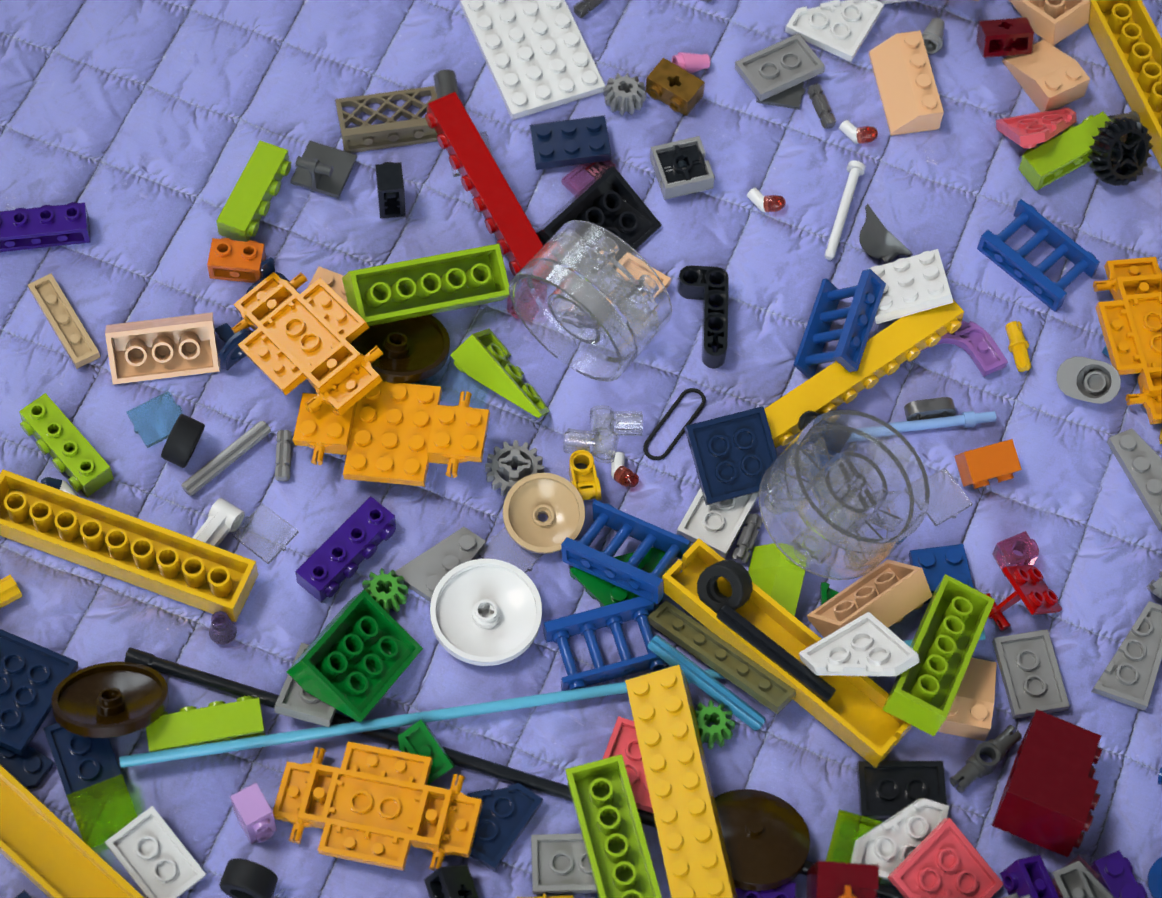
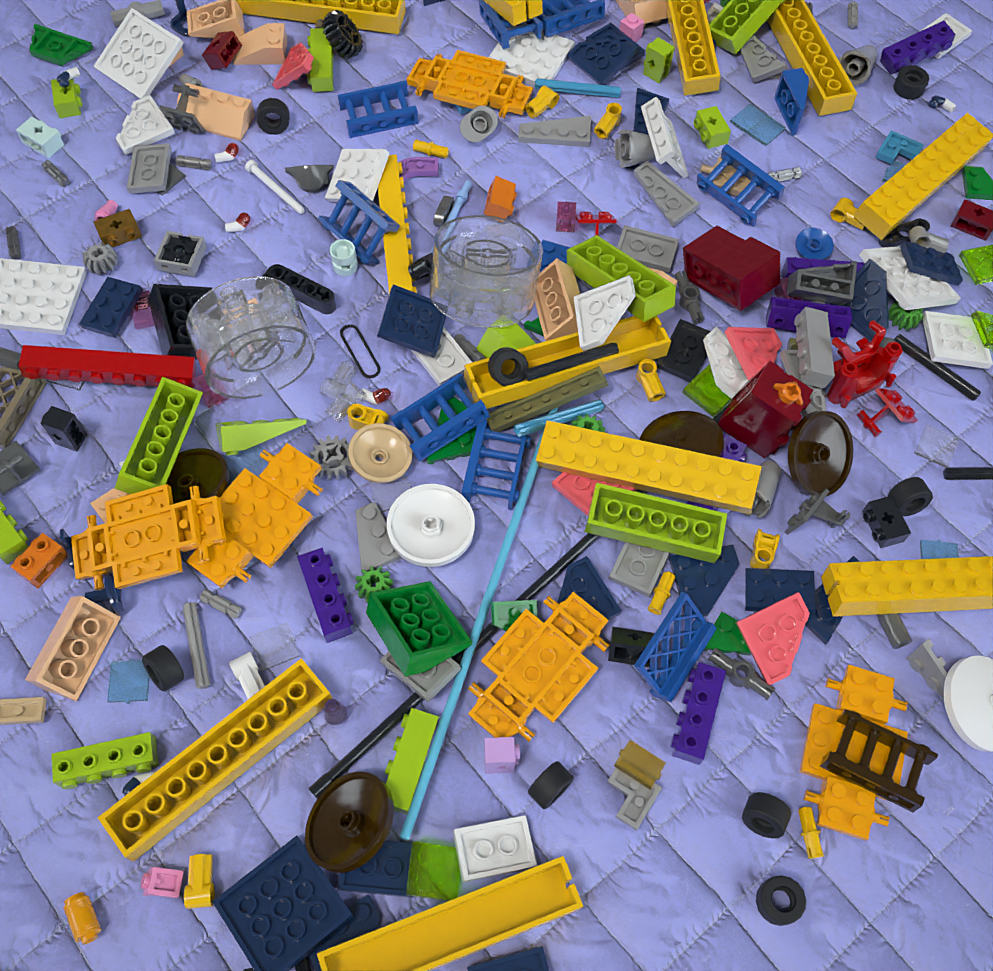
camera: 60 degrees left, 0 degrees up
none -> dark grey plate [159,84,206,134]
none -> black tyre [257,98,289,135]
none -> light aqua wheel [330,239,358,276]
none -> yellow piece [636,359,666,402]

